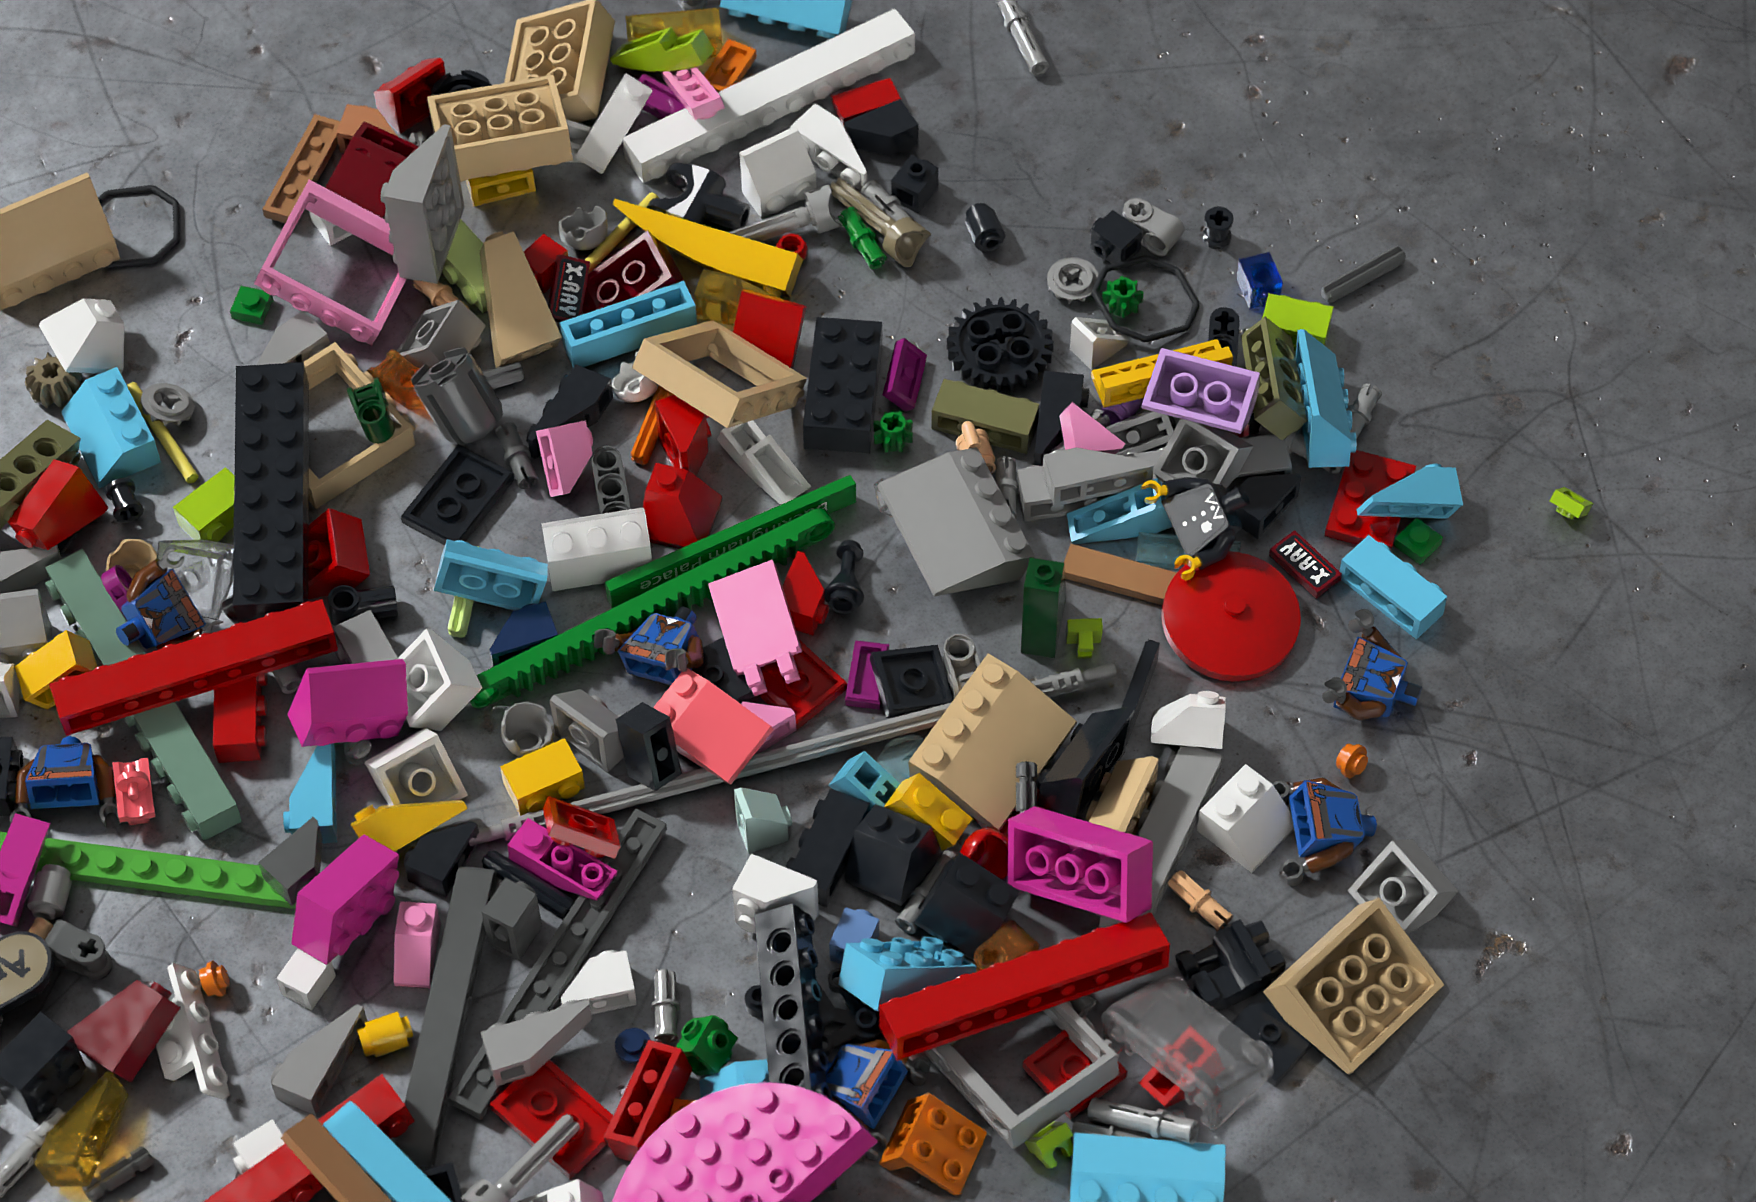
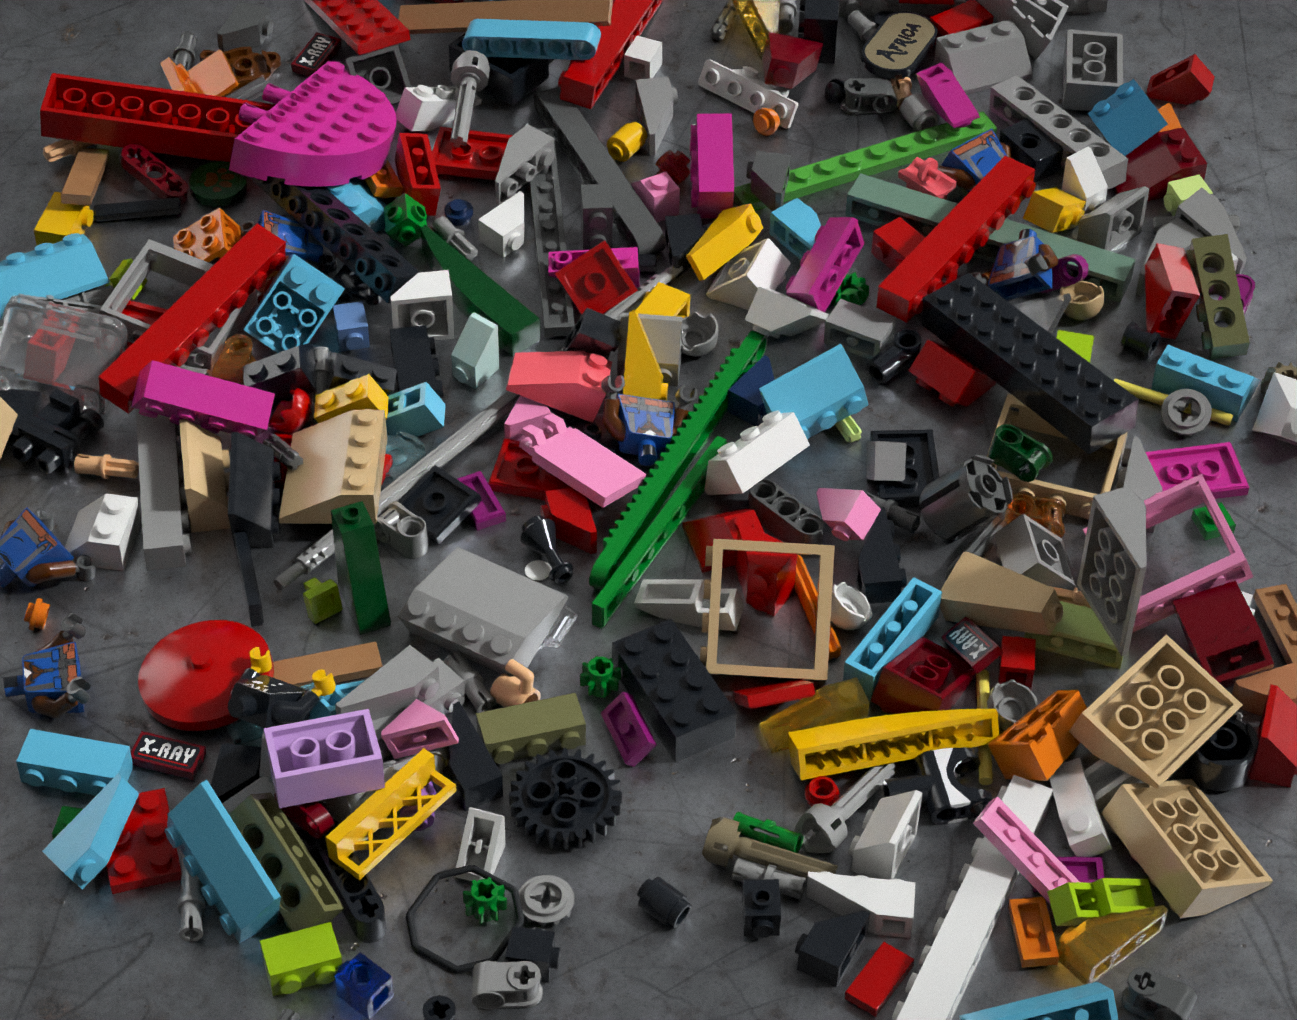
camera: 145 degrees right, 10 degrees down
white slope [1151,691,1226,749] -> none
none -> dark green slope [421,225,540,357]
none -> white sticker [525,560,552,581]
none -> yellow slope [623,312,668,401]
none -> clear red gear [655,150,691,185]
none -> black hinge [825,78,846,103]
none -> light grey panel [866,441,906,481]
none -> orange wedge [988,690,1087,781]
none -> dark pink tile [1146,442,1249,499]

